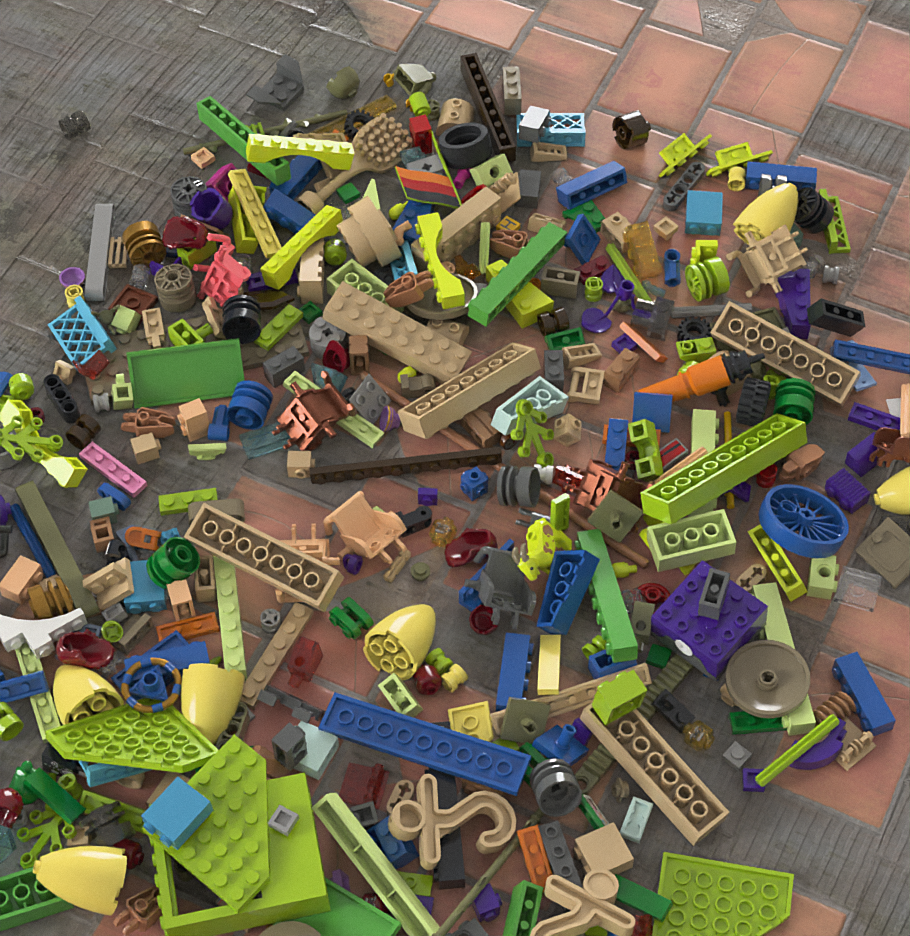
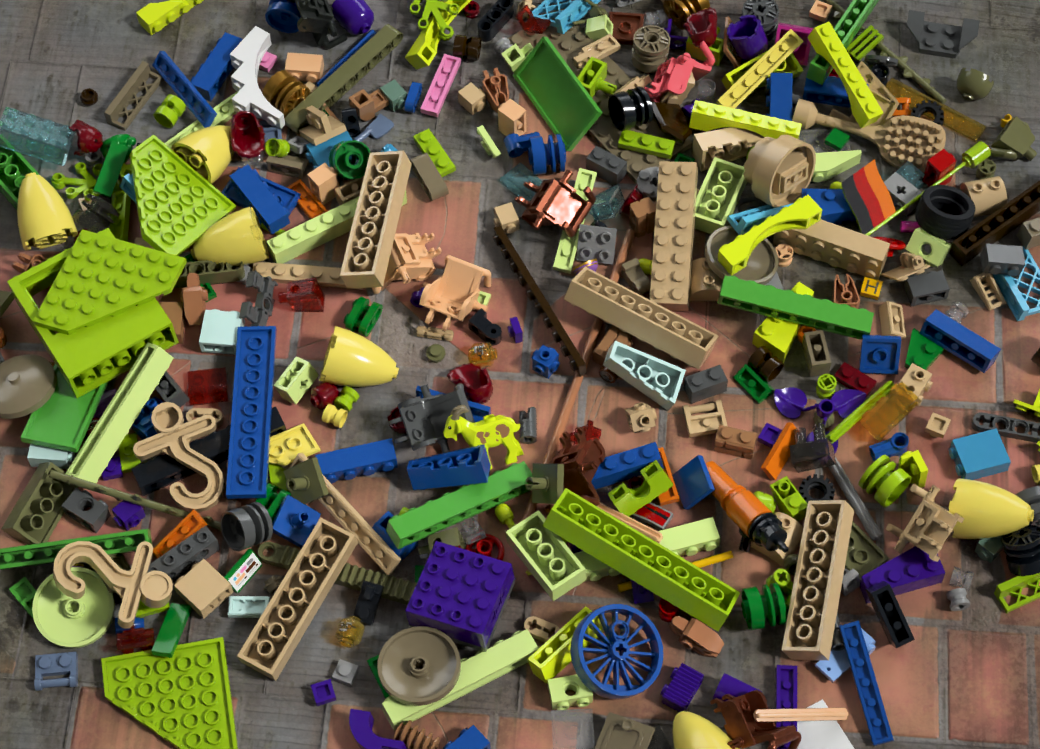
camera: 70 degrees right, 5 degrees up
blue piece [121,658,182,713] -> none
orange plate [125,527,162,552] -> none
dark azure brick [141,776,214,850] -> none
light grey wheel [260,608,282,634] -> none
light grey plate [268,805,299,836] -> none
dark grey brick [271,722,308,771] -> none
nougat hinge [383,271,434,307] -> none
light nougat arm [394,220,412,246] -> none
clear orange bracket [454,254,481,280] -> none
yellowish green axle [478,222,490,275] -> none
dark grey wheel [497,466,541,508] -> none
lime plant [511,399,554,468] -> none
white wheel [534,464,554,485] -> none
light yellow tile [537,635,561,695] -> none
lime plate [550,493,570,531] -> none
tan slope [562,343,602,369] -> none
lime brick [592,669,648,726] -> none
clear light blue arm [641,280,666,298] -> none
dark grey brick [698,568,730,620] -> none
black tyre [736,377,771,427] -> none
lime axle [755,714,839,787] -> none

